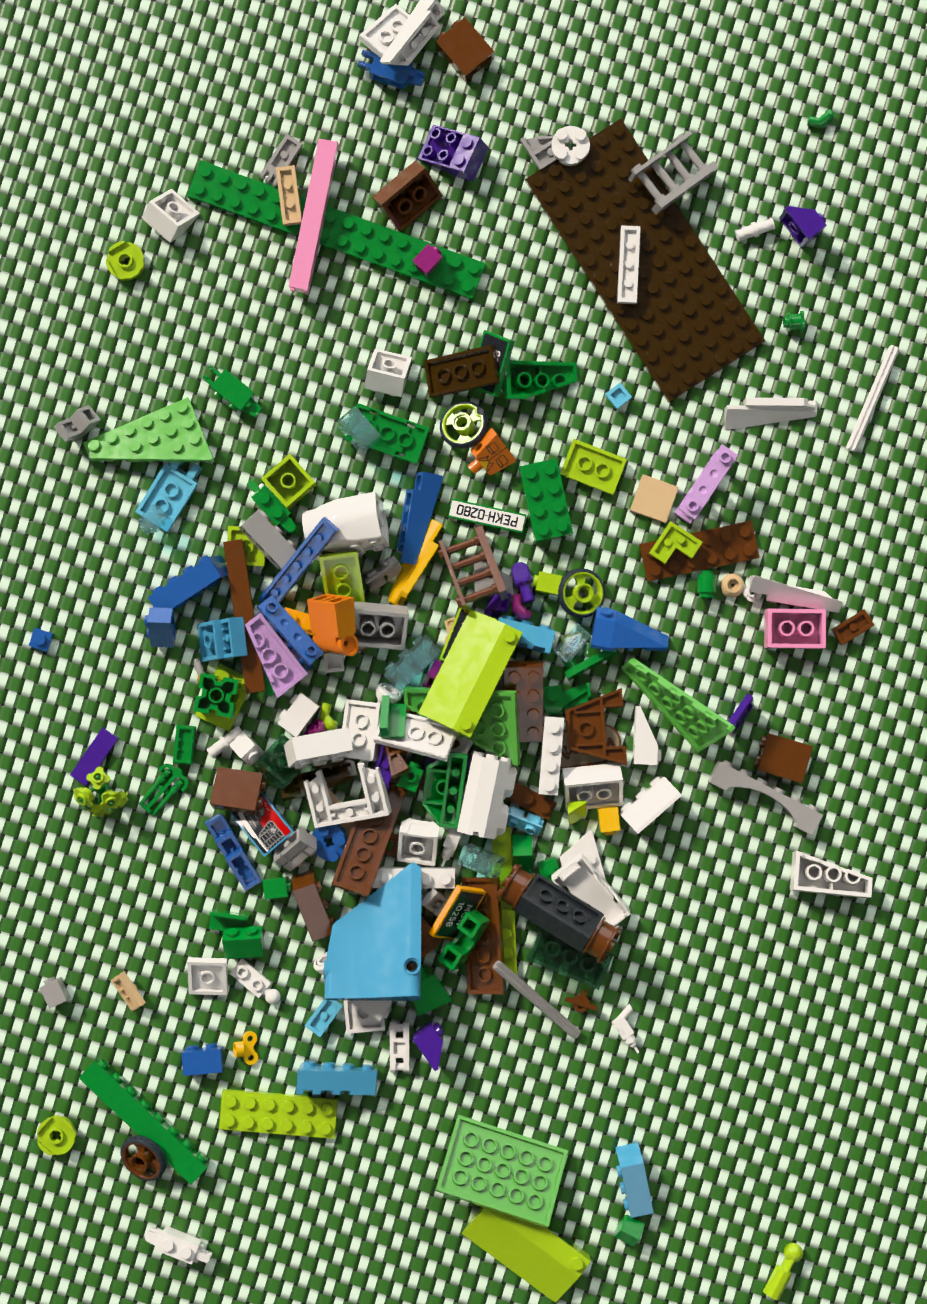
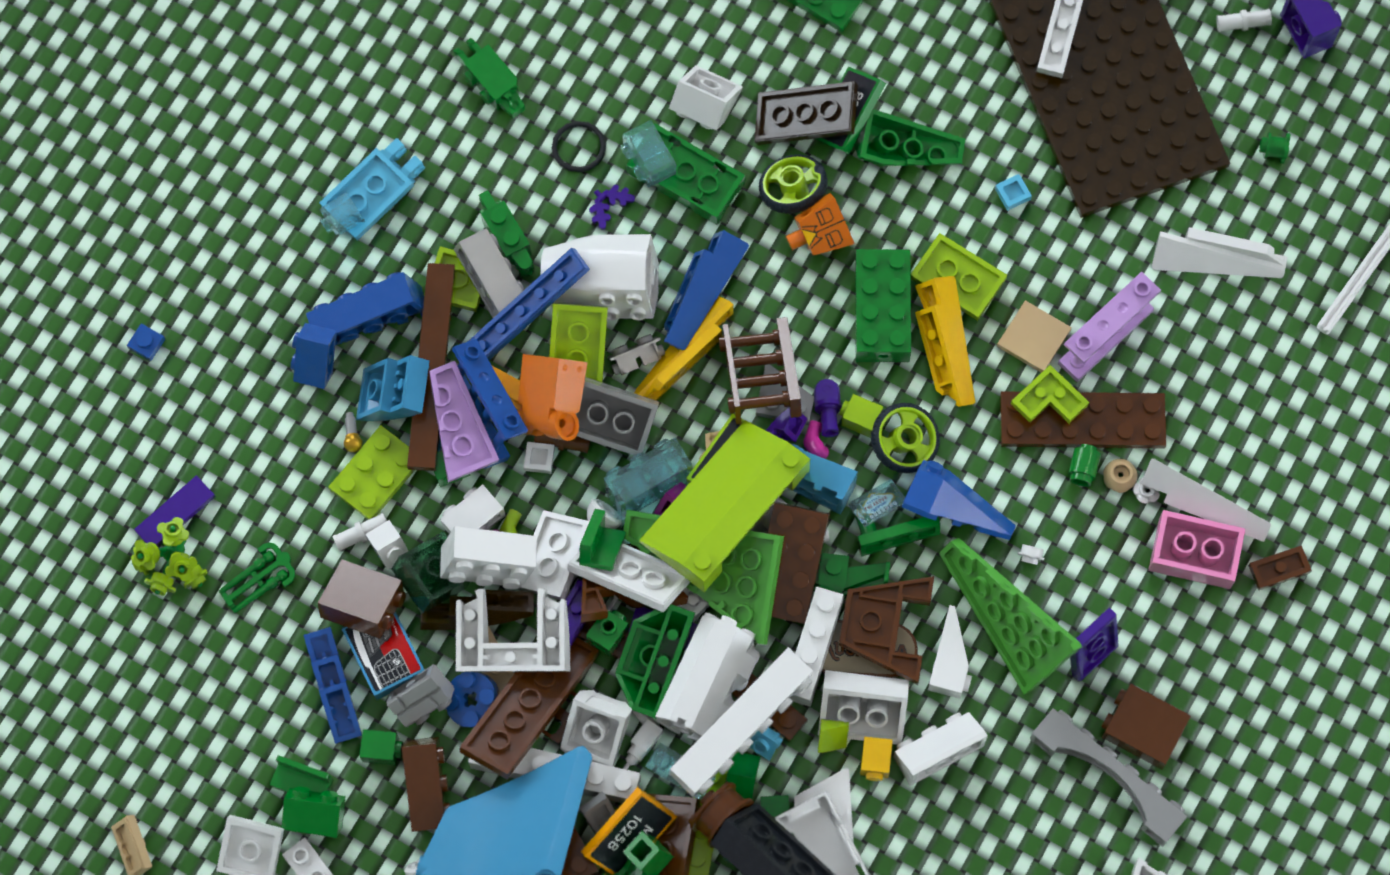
camera: 15 degrees right, 15 degrees down
light grey brick [40,976,71,1009] -> none
light grey brick [54,405,101,442] -> none
wing [83,397,215,463] -> none
green plate [173,725,196,765] -> none
green brick [193,673,242,718] -> none
lime brick [261,454,317,510] -> none
tile [448,498,526,534] -> none
none -> black piece [551,121,606,172]
none -> dark purple animal [589,185,635,230]
none -> white brick [669,647,813,797]
none -> yellow wedge [915,276,975,407]
none -> white plate [1018,544,1045,565]

